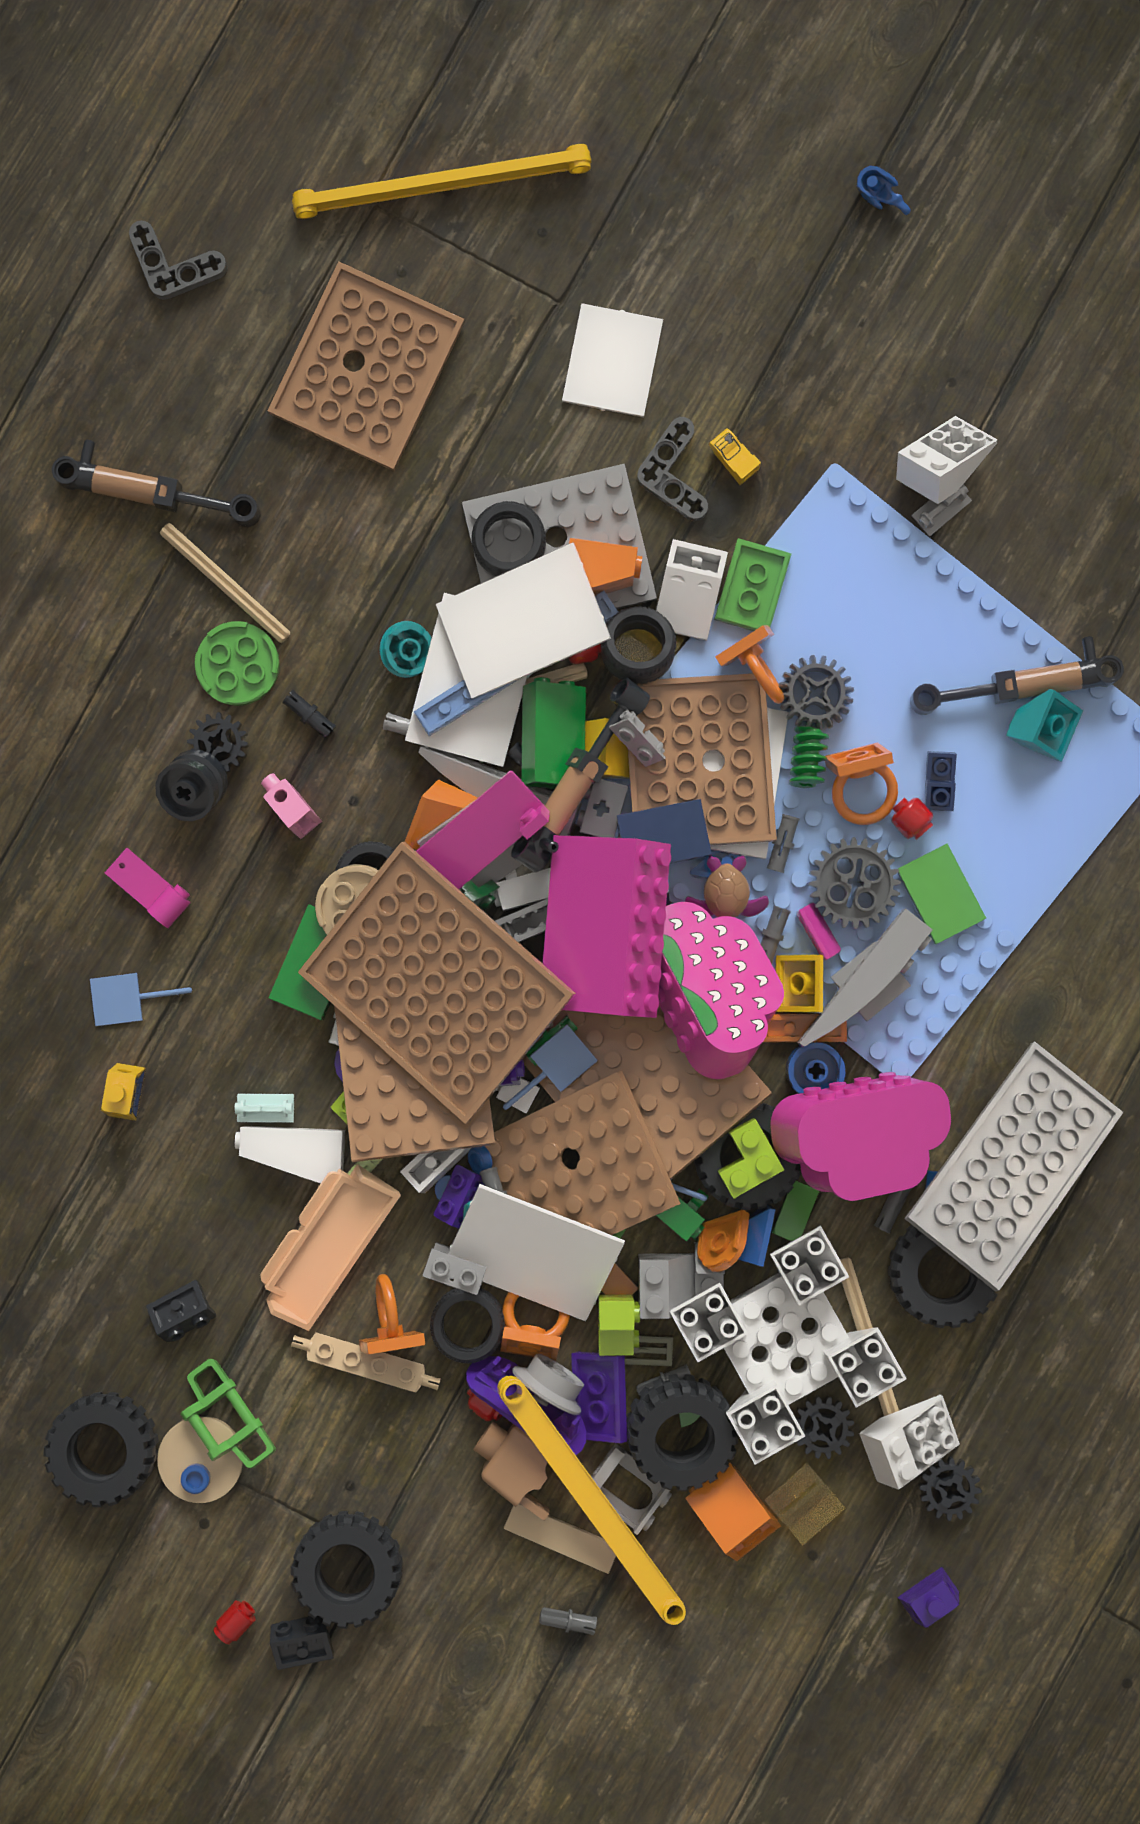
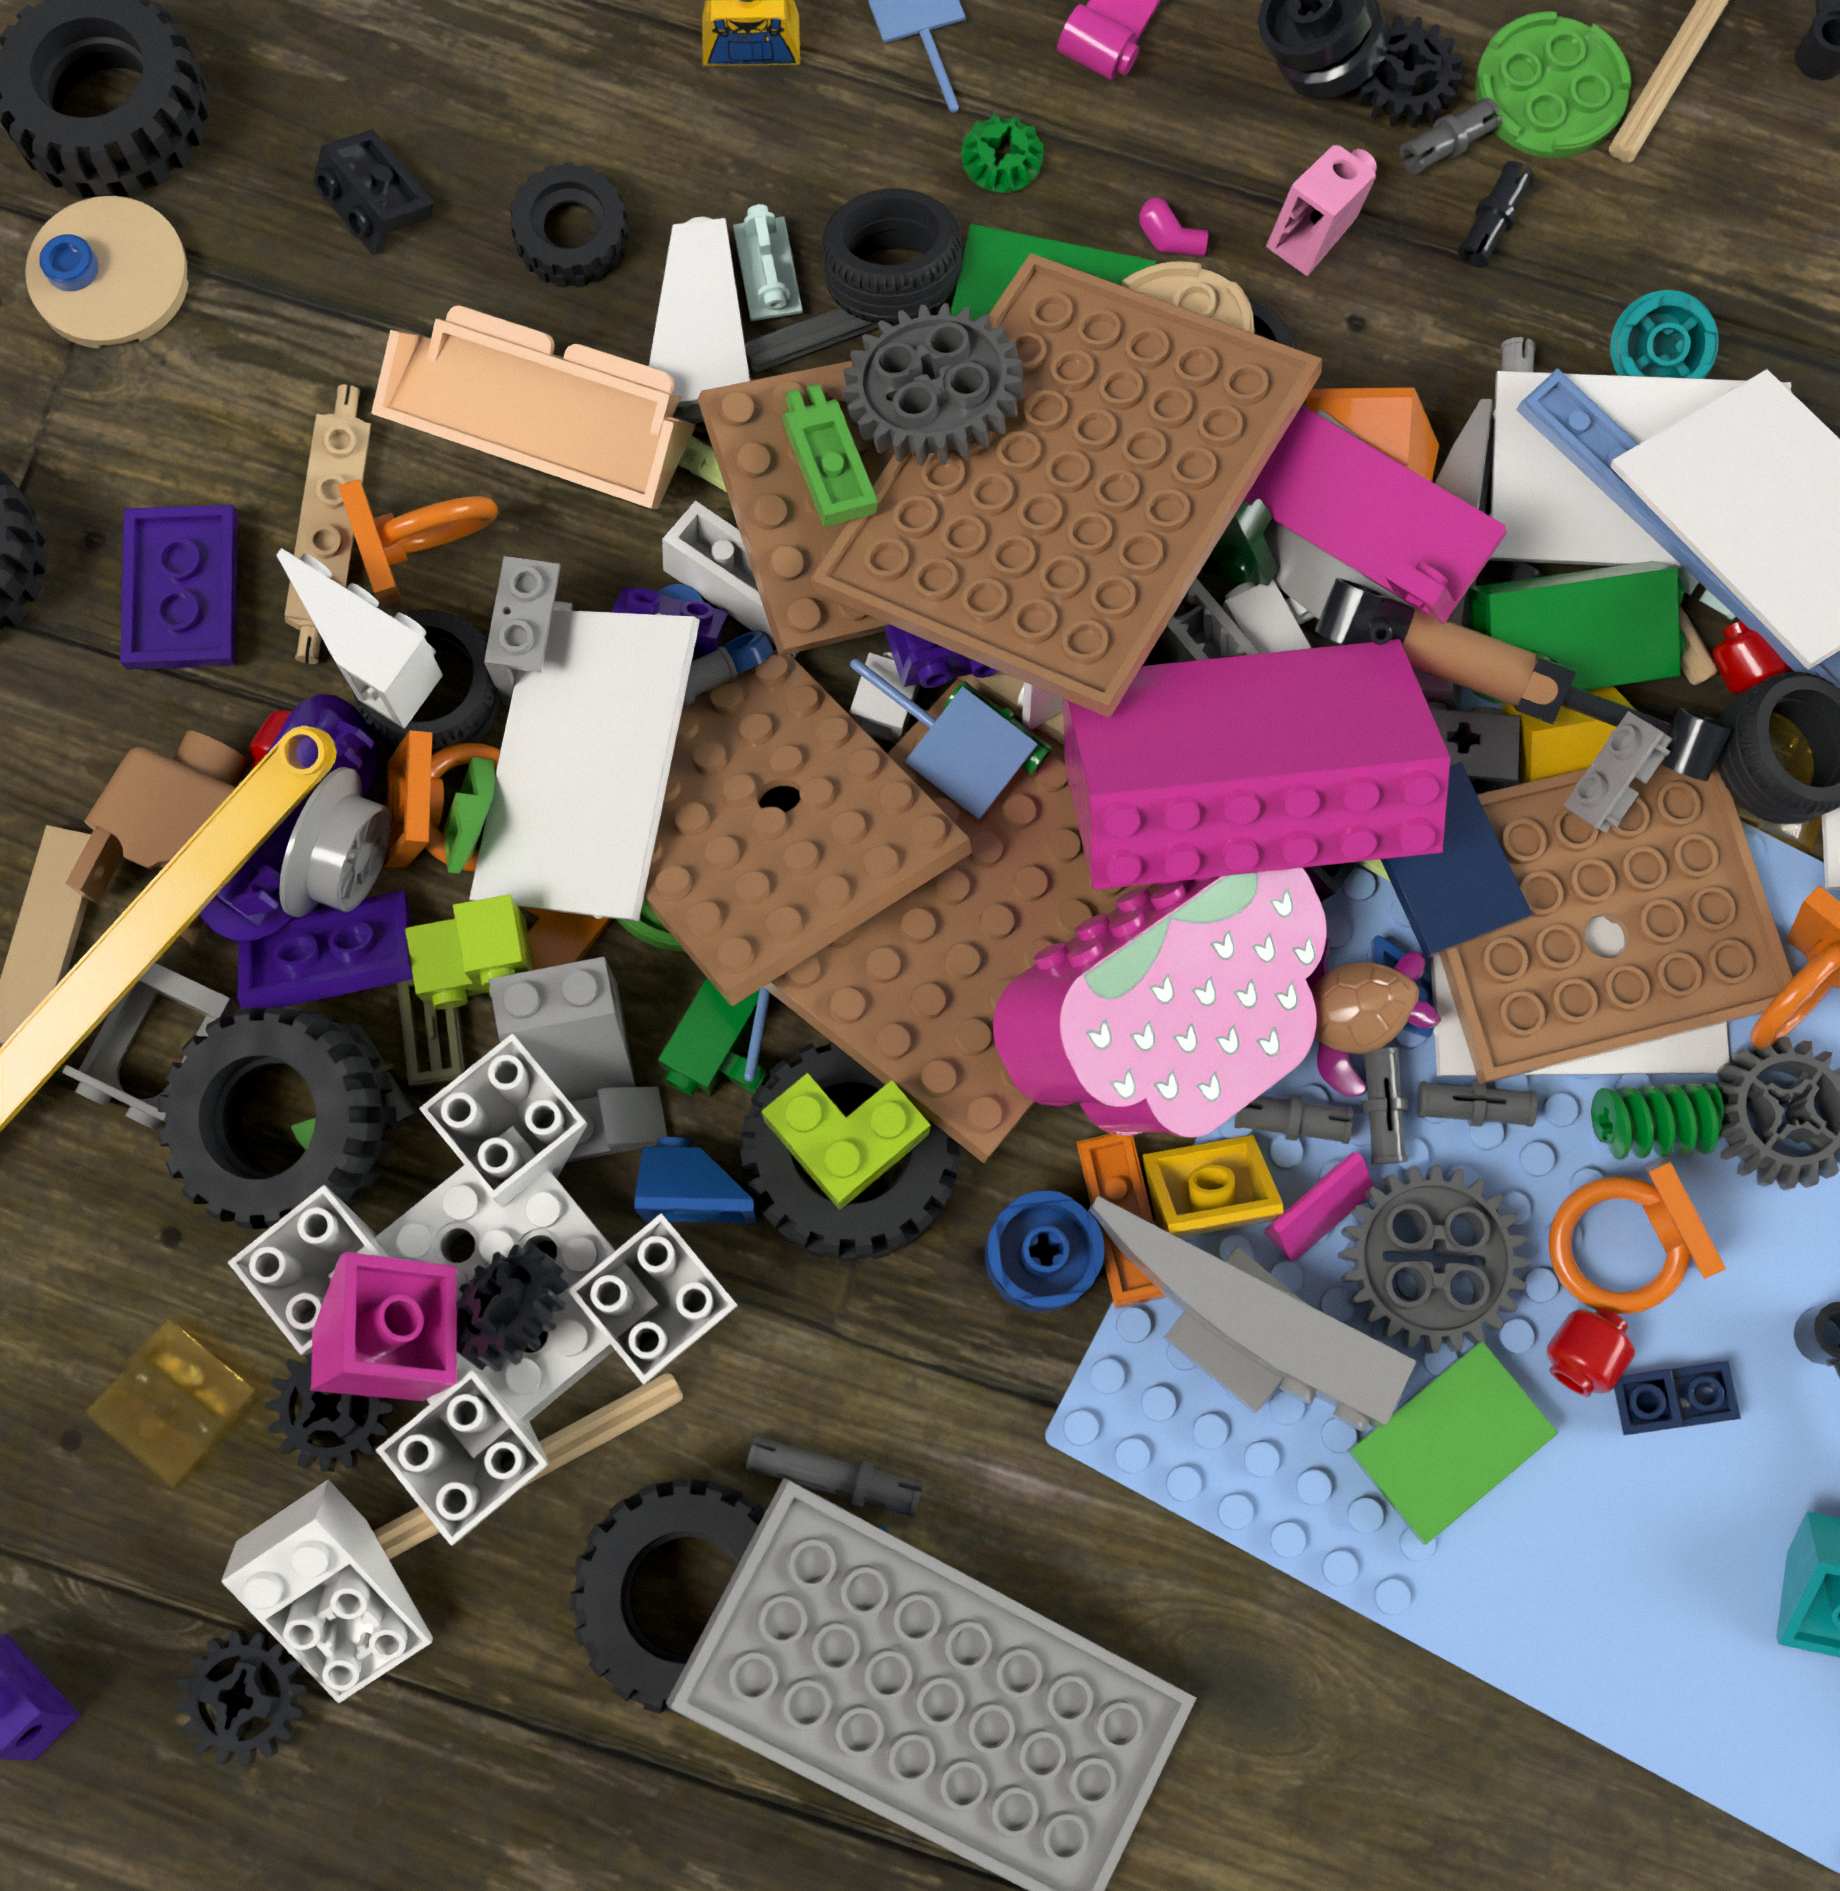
camera: 65 degrees right, 10 degrees down
bright green bar [180,1359,276,1468] -> none
orange slope [685,1463,781,1561] -> none
orange tile [697,1210,750,1272] -> none
dark pink brick [771,1072,951,1201] -> none
bright green slope [771,1181,819,1241] -> none
none -> dark purple plate [120,505,238,670]
none -> white slope [277,548,443,729]
none -> dark pink slope [311,1252,457,1401]
none -> bright green slope [442,757,495,873]
none -> black gear [457,1244,568,1372]
none -> black tyre [510,163,629,288]
none -> dark grey axle [745,307,879,372]
none -> bright green hinge [782,384,878,527]
none -> black tyre [822,188,962,325]
none -> dark grey gear [843,303,1024,465]
none -> green gear [961,112,1043,193]
none -> dark pink arm [1139,197,1208,257]
none -> dark grey pin [1362,1047,1408,1164]
none -> dark grey pin [1399,97,1502,175]

